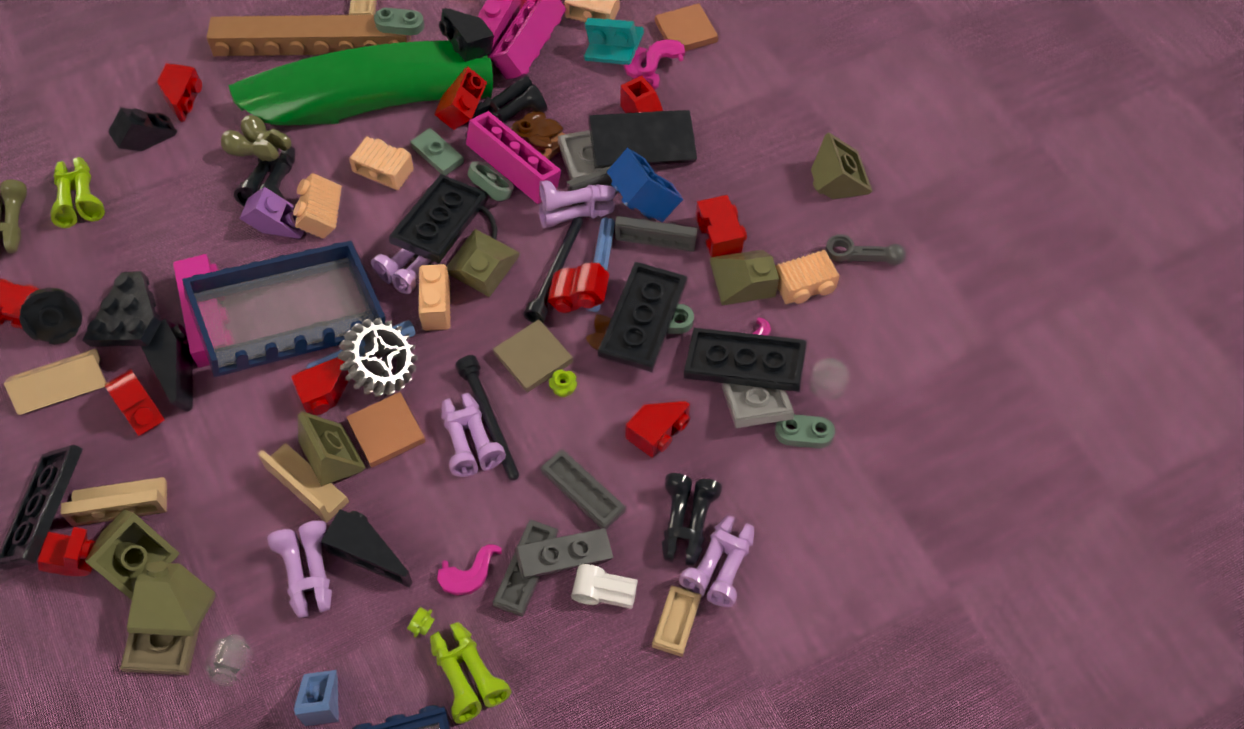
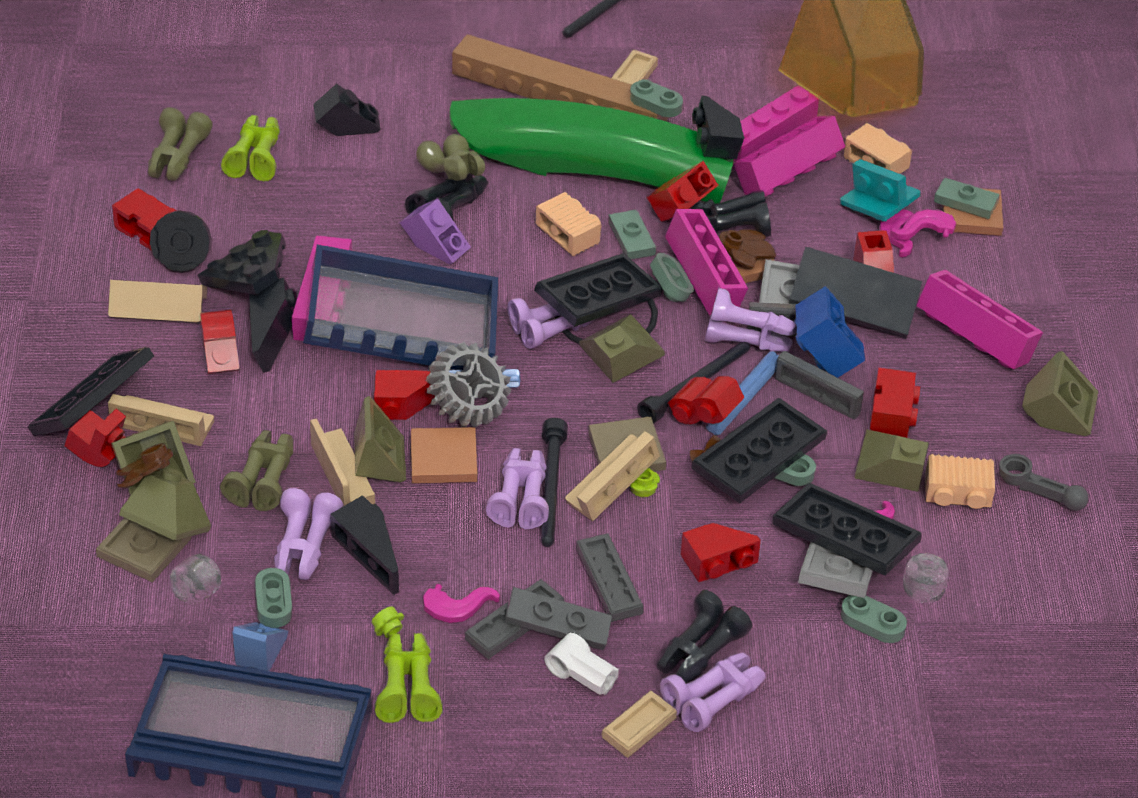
camera: 25 degrees right, 15 degrees down
red slope [157,63,202,122] -> none
light nougat brick [293,172,342,239] -> none
light nougat brick [419,264,451,331] -> none
none -> reddish brown plate [115,443,173,488]
none -> olive piece [220,430,294,511]
none -> sand green plate [255,568,292,628]
none -> tan panel [565,431,660,522]
none -> dark pink brick [916,269,1043,369]
none -> sand green plate [934,177,1000,219]

